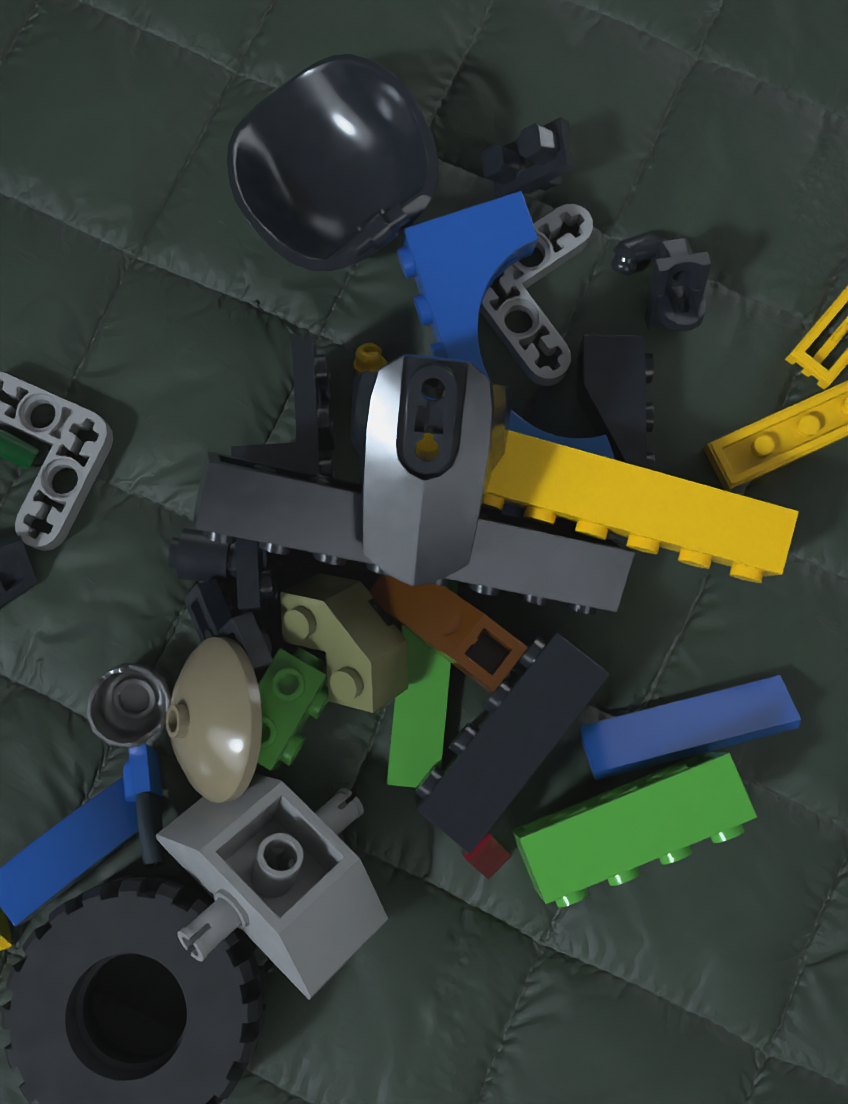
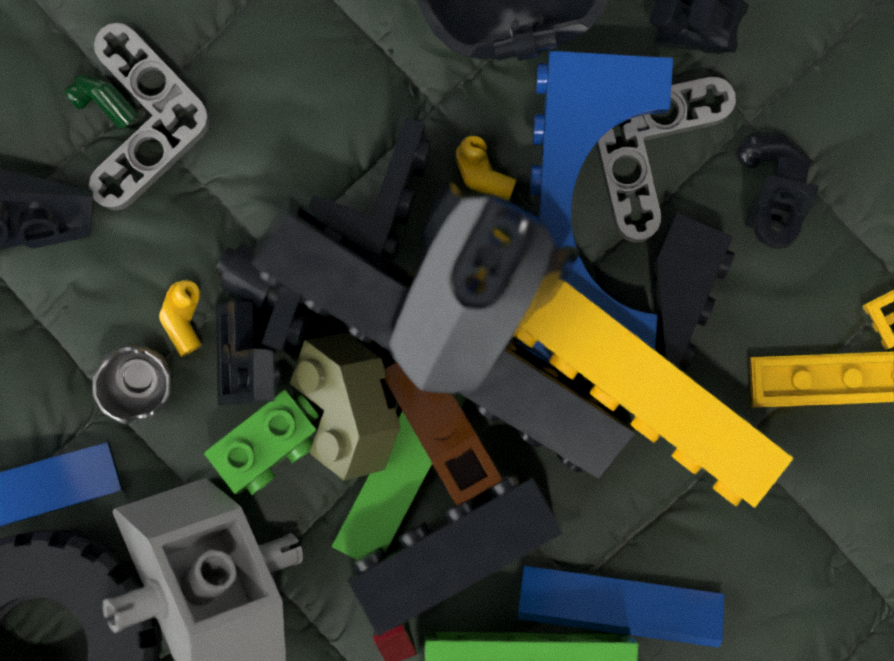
camera: 20 degrees right, 5 degrees up
piece [123,744,165,868] -> none
dark tan dish [166,637,262,803] -> none
none -> yellow arm [159,279,202,357]

